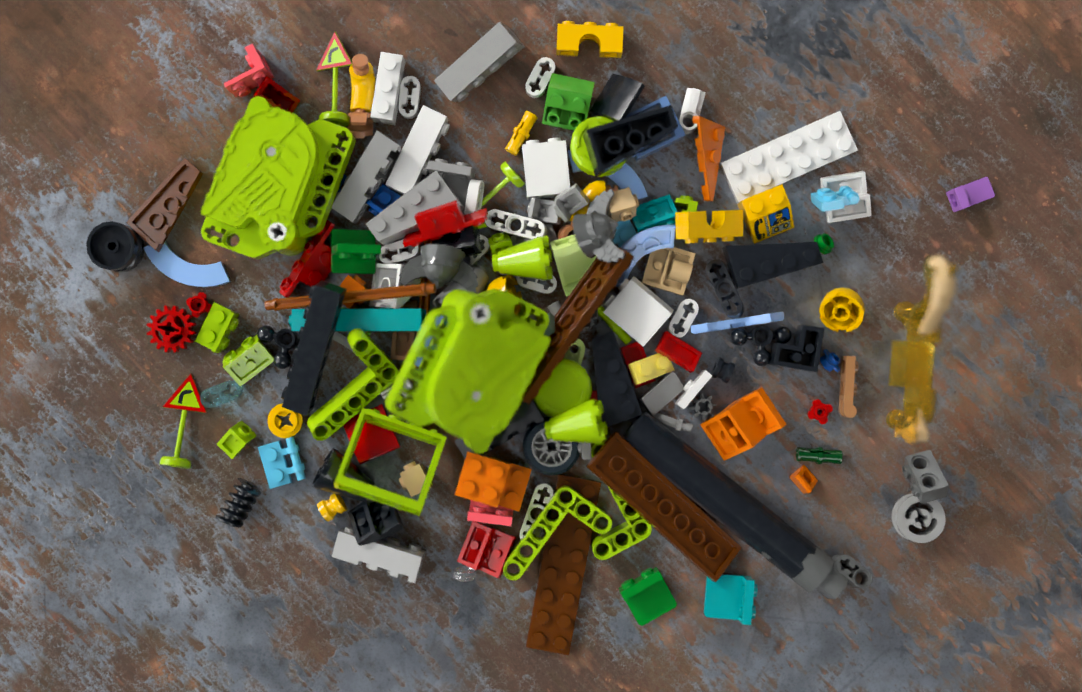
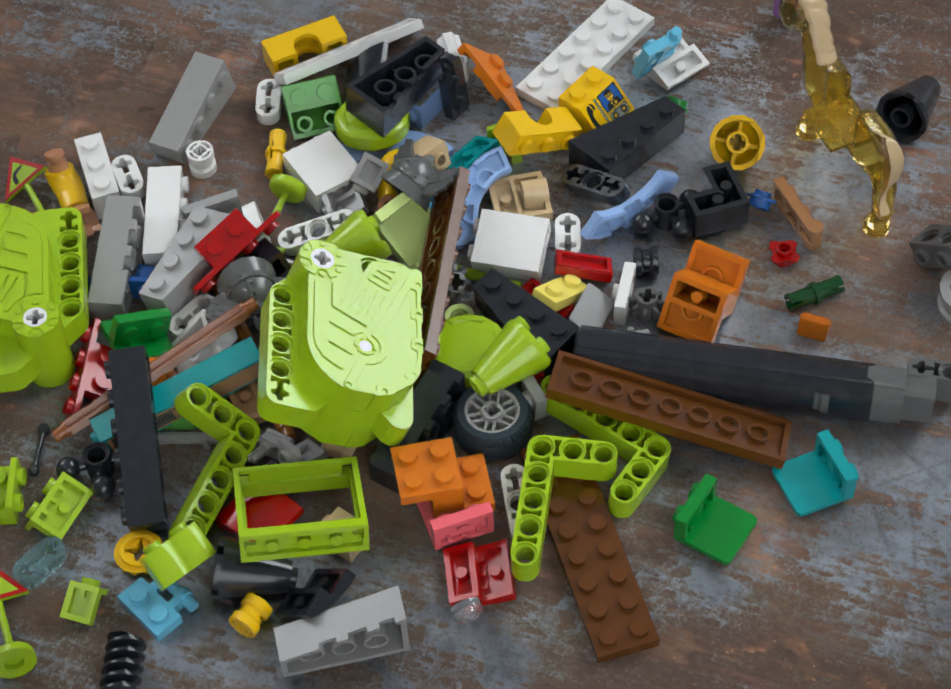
camera: 20 degrees left, 35 degrees down
none -> black hinge [28,423,50,477]
none -> lime brick [140,521,217,592]
none -> white wheel [186,140,217,179]
none -> white tile [273,18,424,85]
none -> black hinge [438,51,470,121]
none -> black cone [875,75,941,142]

